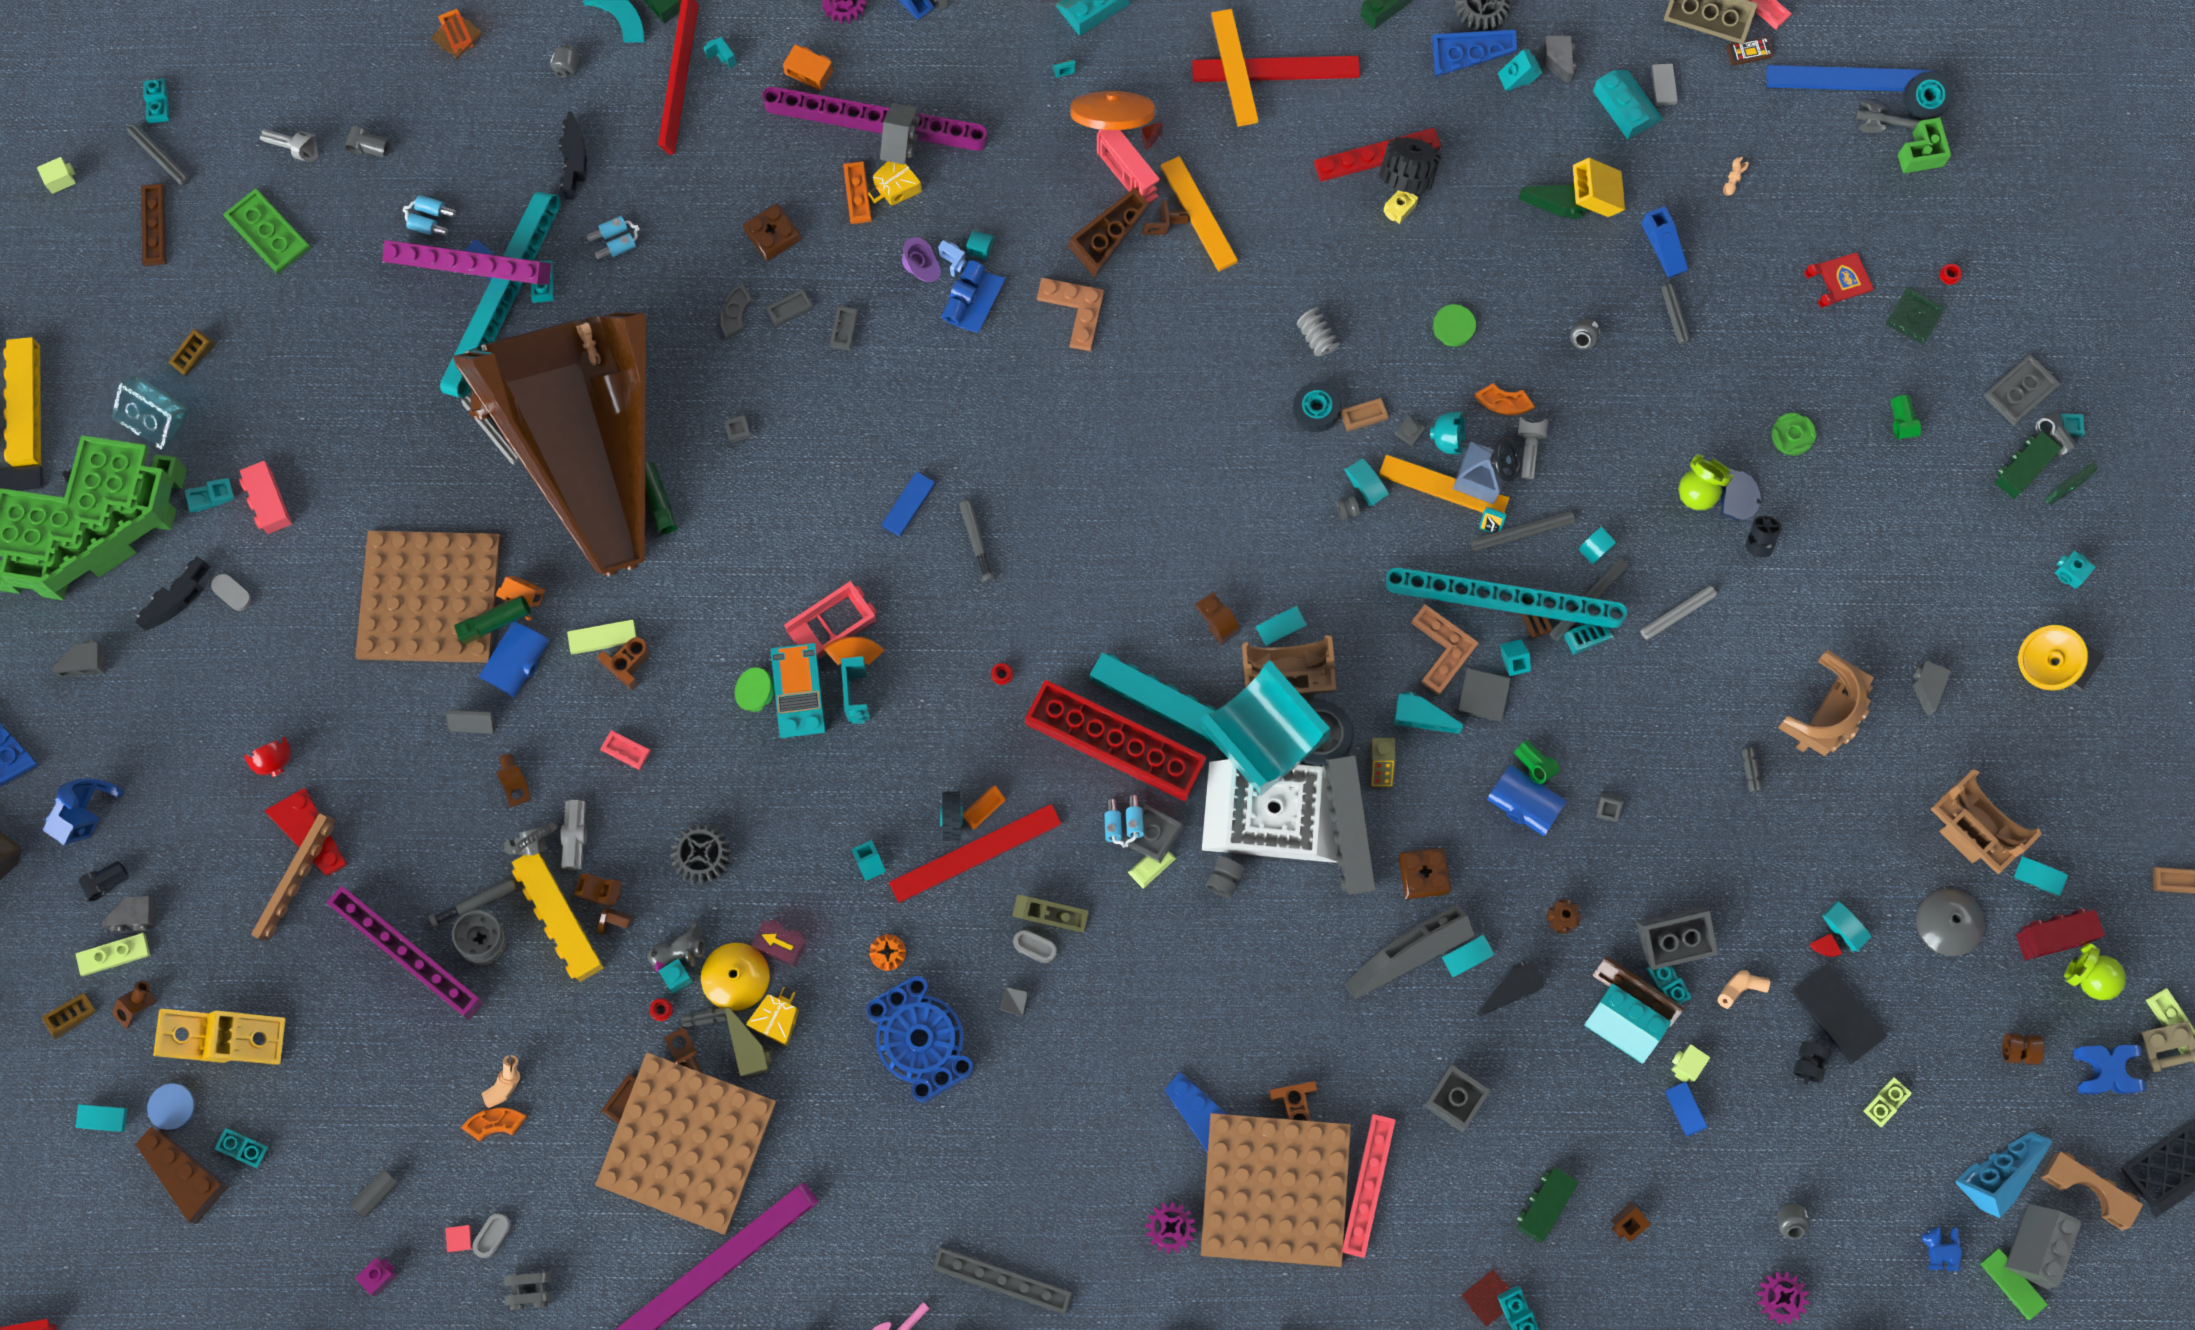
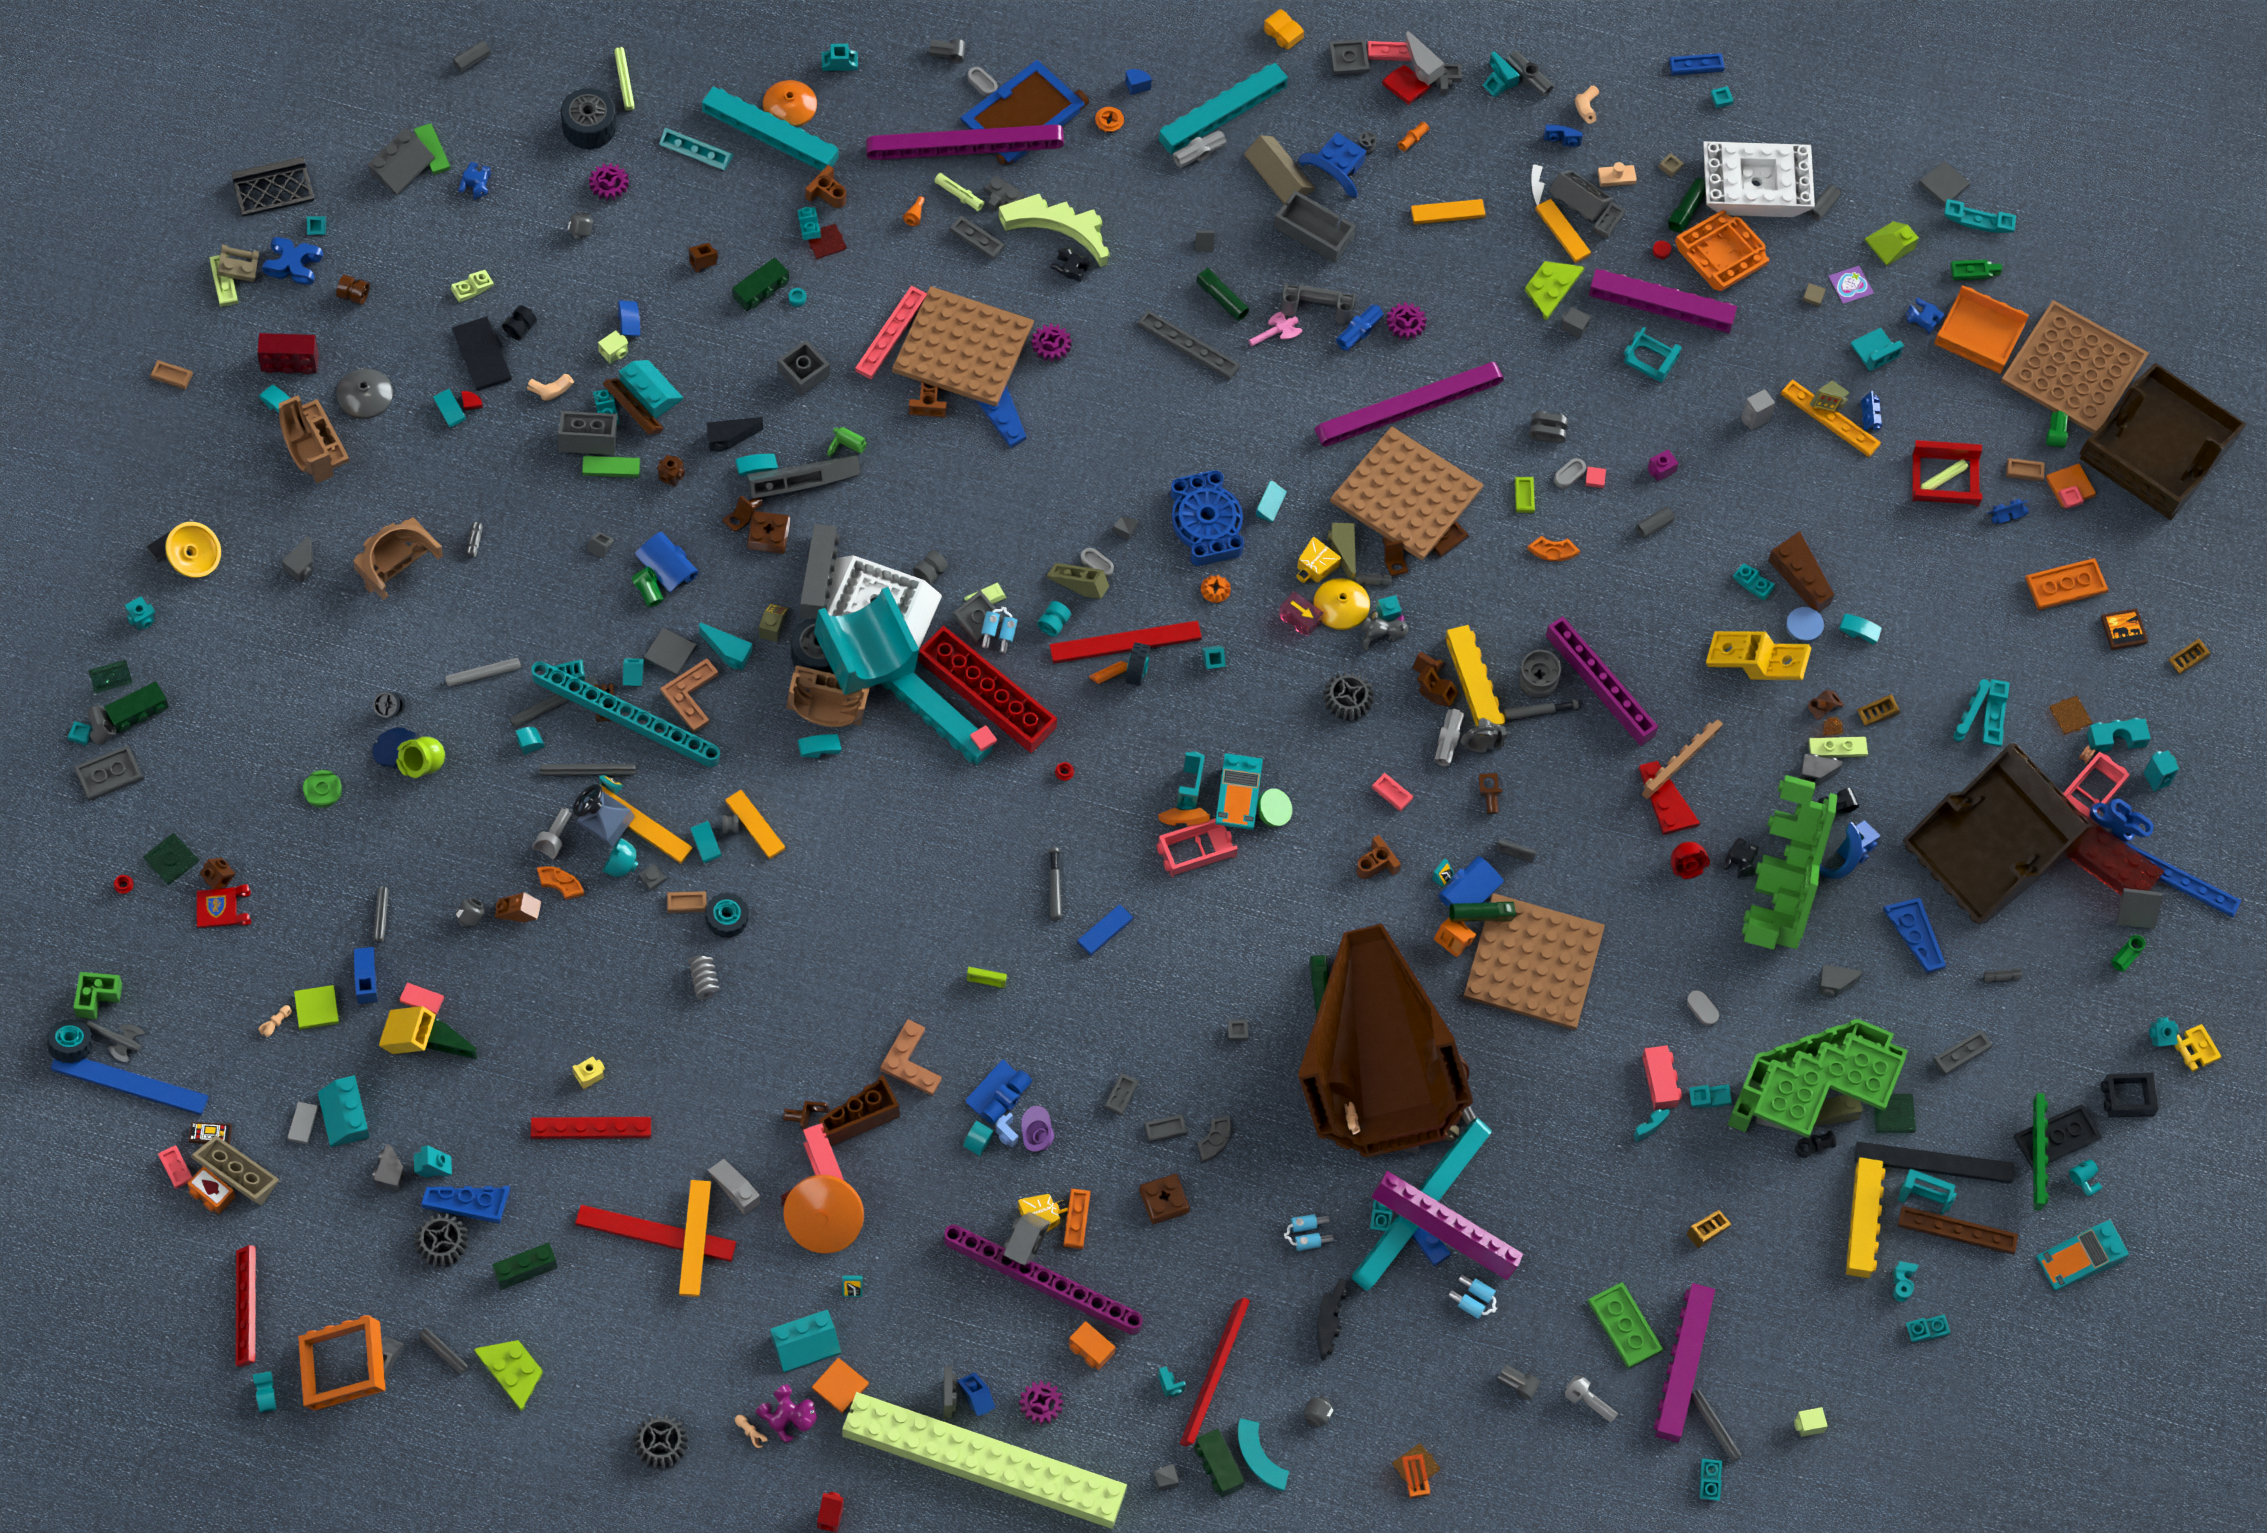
camera: 170 degrees left, 10 degrees down
clear light blue slope [111,375,189,451] -> none
black slope [135,556,210,631] -> none
reddish brown tile [141,184,166,266] -> none
light nougat arm [482,1055,520,1108] -> none
yellowish green tile [567,620,637,654] -> none
red plate [649,998,673,1021] -> none
light orange tile [1161,156,1238,272] -> none
reddish brown brick [1195,592,1239,645] -> none
black wheel [1379,137,1441,194] -> none
bright green tile [1433,304,1476,347] -> none
green piece [1890,395,1921,439] -> none
dark azure wedge [1956,1132,2052,1218] -> none
medium nougat arch [2040,1151,2143,1230] -> none
lime tile [2064,943,2127,1000] -> none
none -> reddish brown brick [199,857,236,890]
none -> lime tile [294,985,339,1030]
none -> teal slope [306,216,326,235]
none -> coral tile [399,983,444,1015]
none -> dark orange slope [495,892,541,923]
none -> bright green tile [582,456,640,478]
none -> light grey slope [708,1159,760,1216]
none -> reddish brown bracket [722,496,763,532]
none -> light orange tile [725,790,785,860]
none -> teal tile [788,288,807,307]
none -> bright green piece [827,427,867,457]
none -> lime tile [967,967,1007,988]
none -> coral tile [970,725,997,752]
none -> teal wheel [1037,601,1071,637]
none -> slope [1256,480,1287,523]
none -> slope [1432,858,1454,887]
none -> lime tile [1514,477,1535,513]
none -> teal slope [1633,1109,1670,1142]
none -> magenta brick [1653,1283,1716,1443]
none -> black animal [1723,838,1759,879]
none -> bright green brick [1741,775,1837,950]
none -> clear orange plate [1823,717,1843,735]

